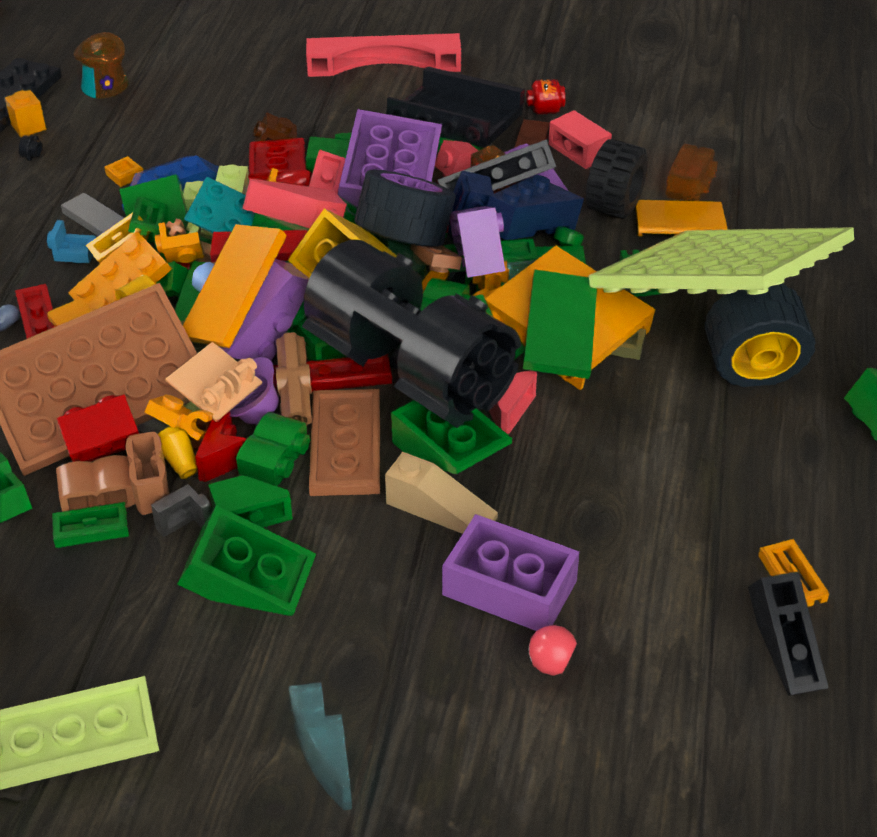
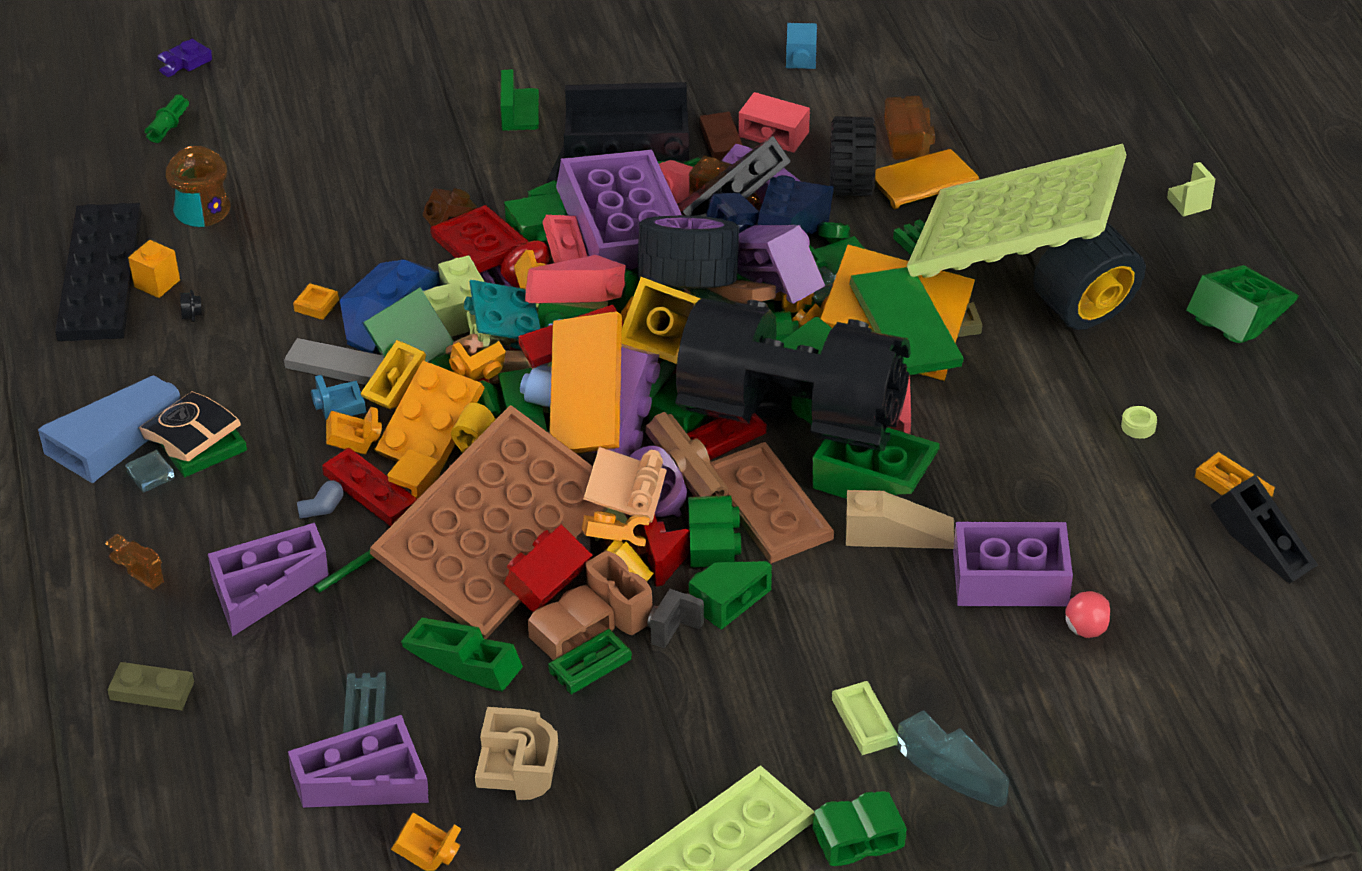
camera: 25 degrees left, 0 degrees up
green tile [128,196,167,239] -> none
green slope [177,505,316,616] -> none
coral arch [306,33,461,77] -> none
red head [526,79,566,115] -> none
none -> green axle [144,94,189,143]
none -> light orange bracket [326,407,382,455]
none -> green panel [501,69,539,131]
none -> dark azure brick [786,23,817,69]
none -> green brick [813,791,907,866]
none -> yellowish green tile [832,681,898,755]
none -> yellowish green tile [1121,406,1157,439]

